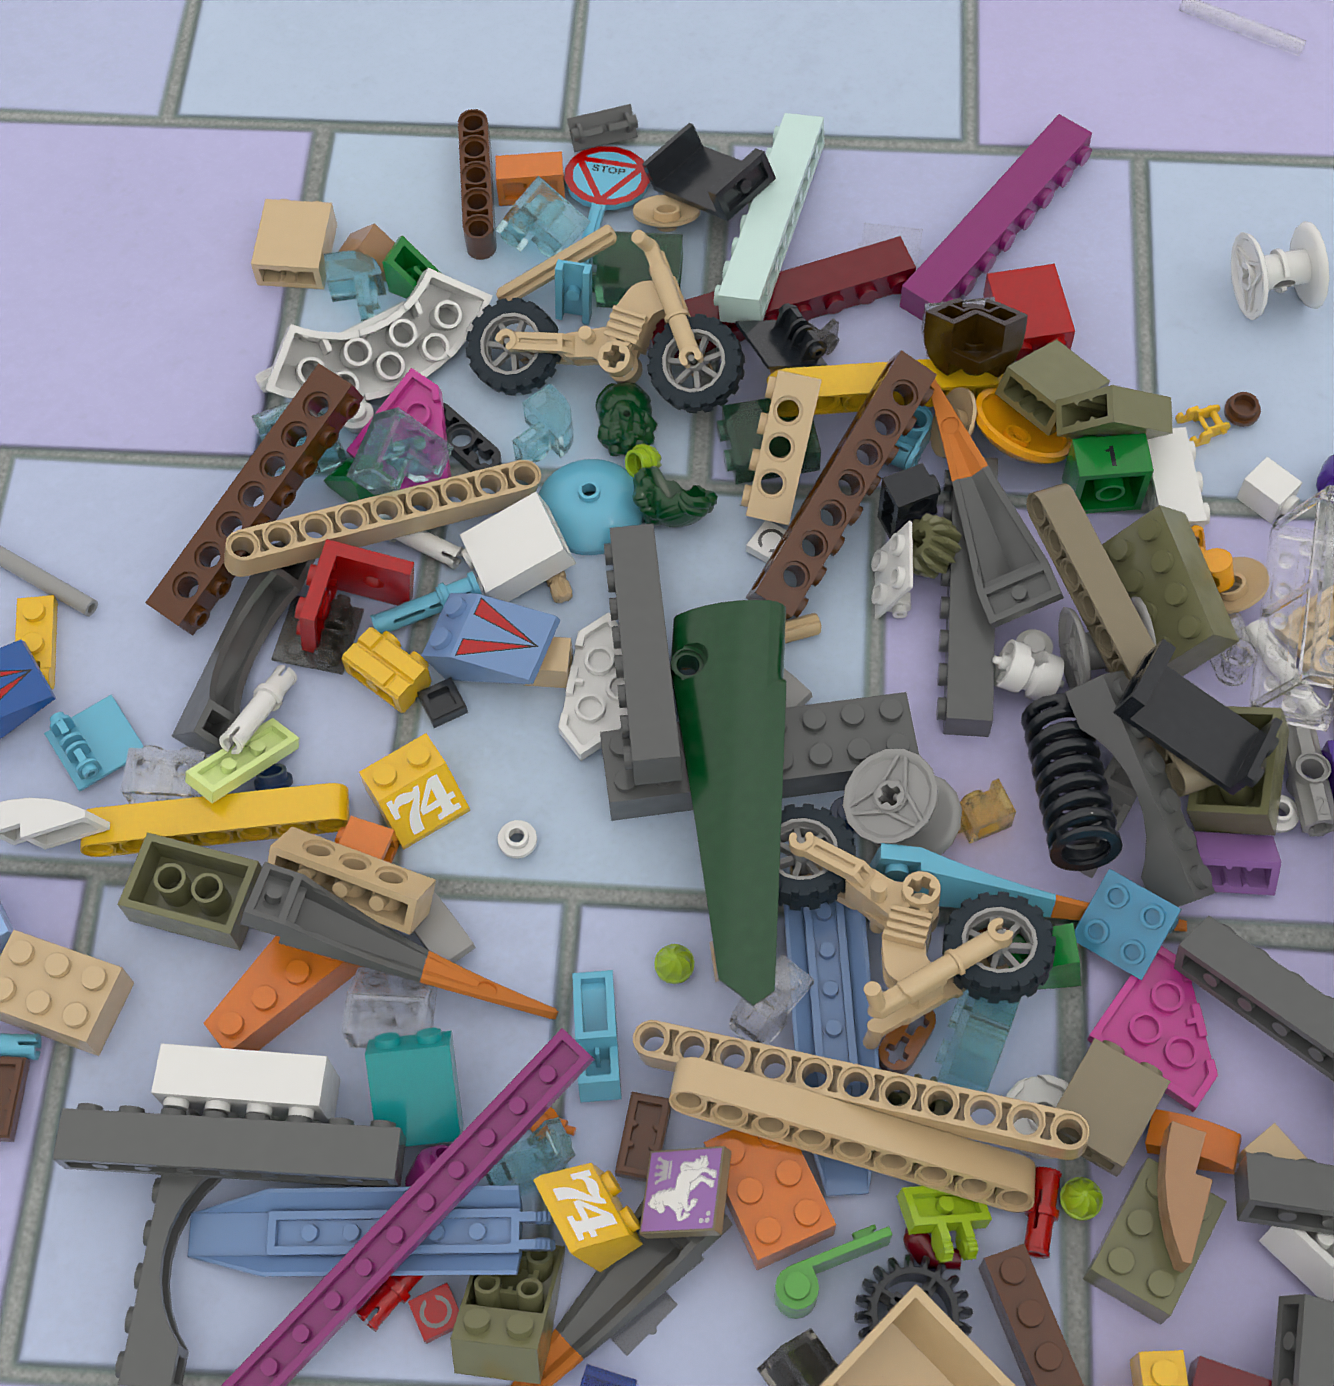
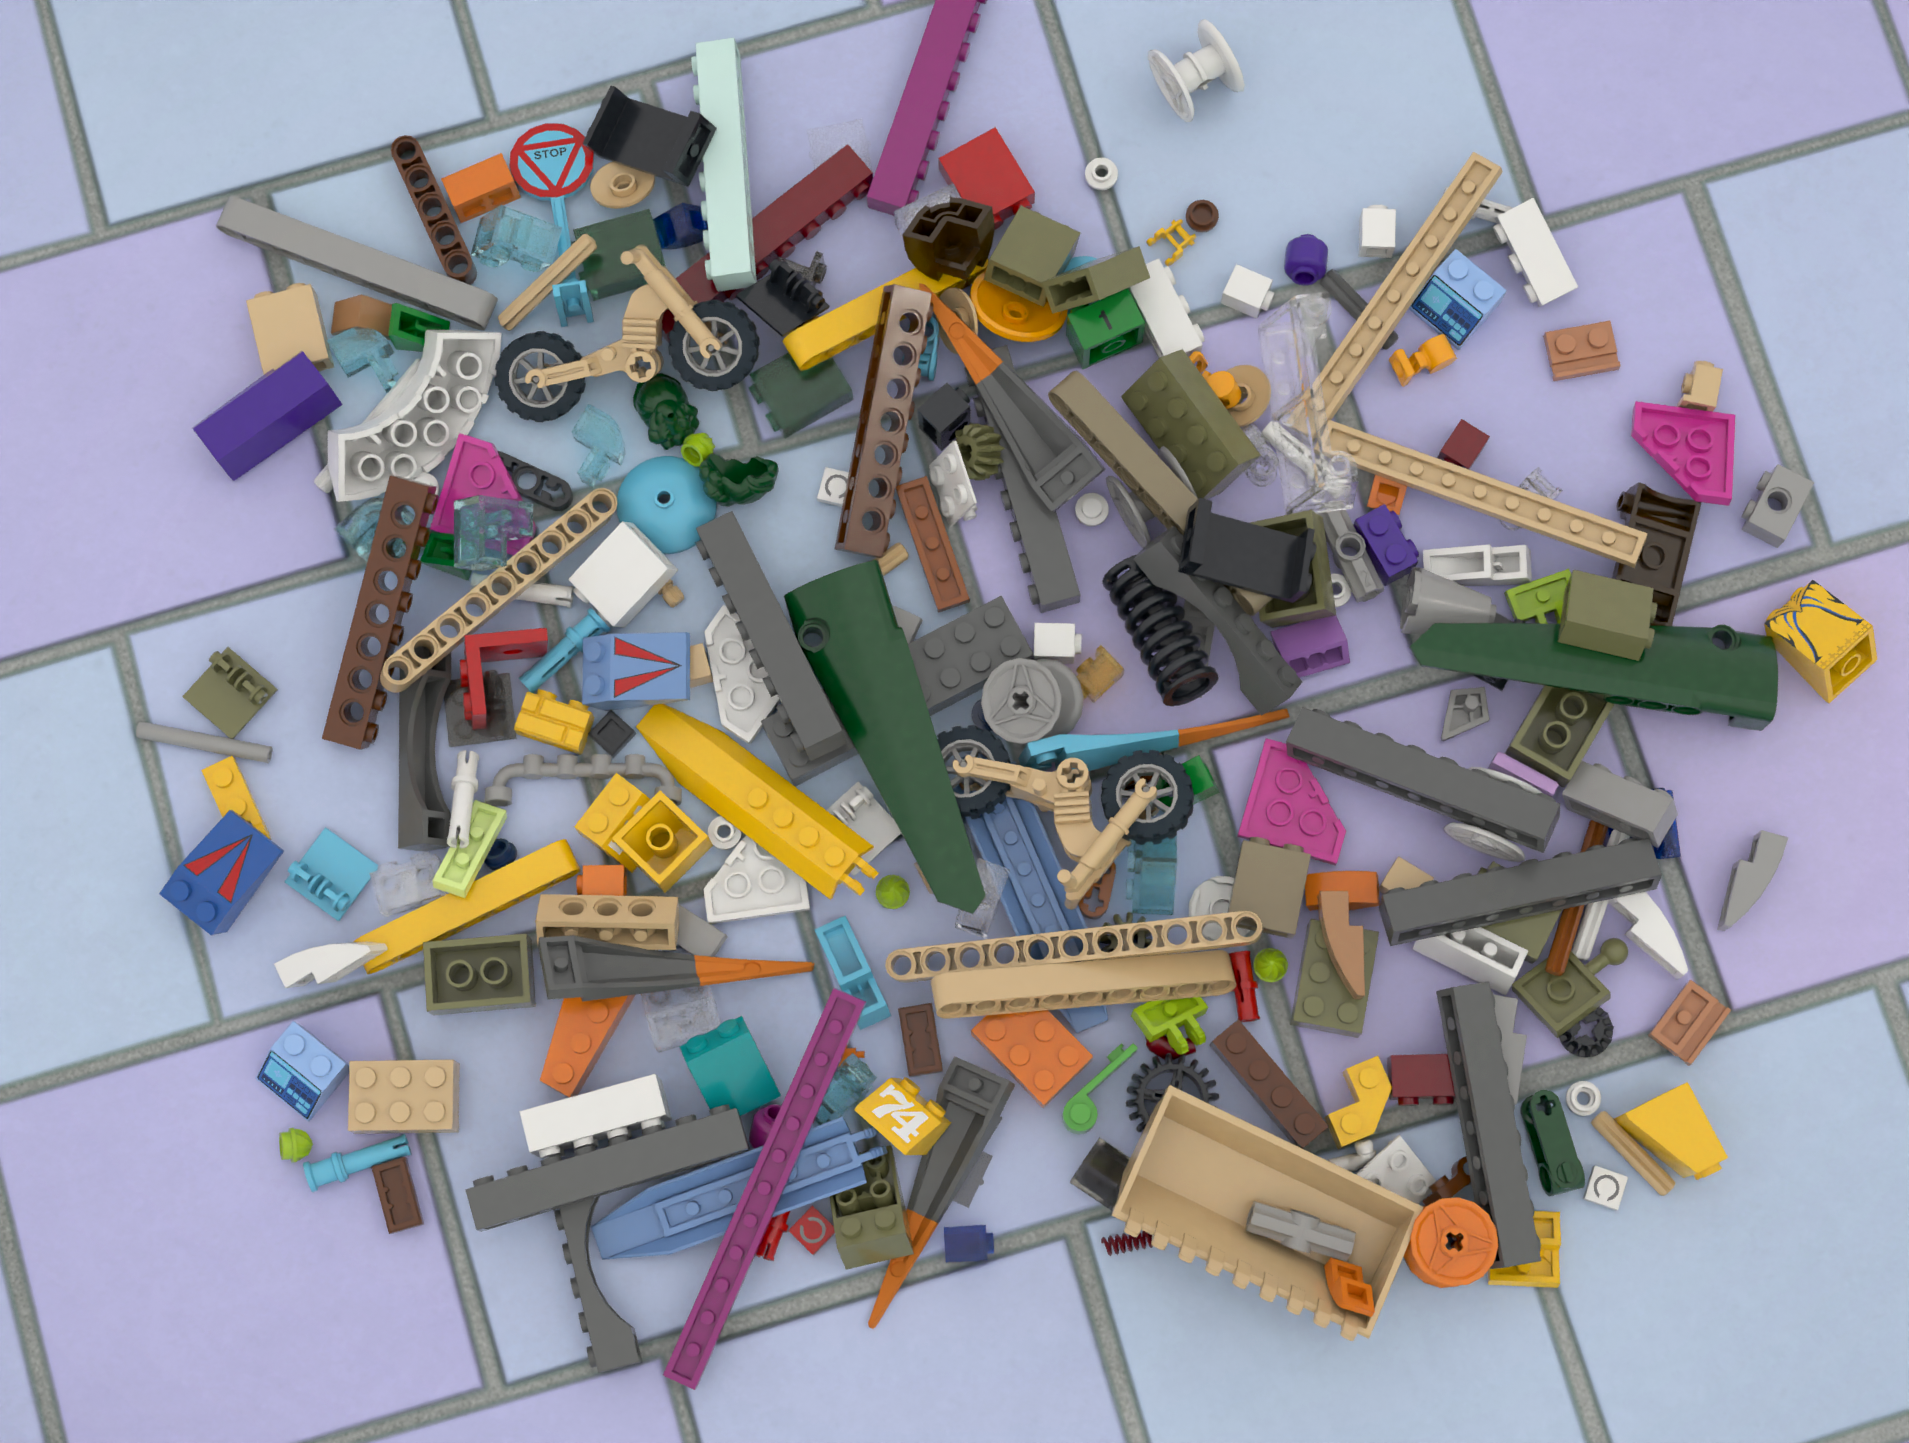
camera: 20 degrees left, 15 degrees up
dark grey hinge [567,104,638,152] -> none
tile [639,1146,732,1239] -> none
tan brick [740,370,822,525] -> none
white wheel [992,639,1064,701] -> none
dark azure hinge [1075,868,1182,980] -> none
none -> olive hinge [182,647,278,739]
none -> dark purple slope [192,351,343,481]
none -> light grey beam [216,196,498,330]
none -> light grey bar [484,754,682,806]
none -> yellow slope [612,790,713,893]
none -> yellow hinge [636,704,879,900]
none -> clear blue brick [653,203,708,250]
none -> white plate [703,835,810,924]
none -> white hinge [827,781,901,876]
none -> dark orange plate [895,476,970,613]
none -> white brick [1034,623,1082,664]
none -> white plate [1085,158,1118,190]

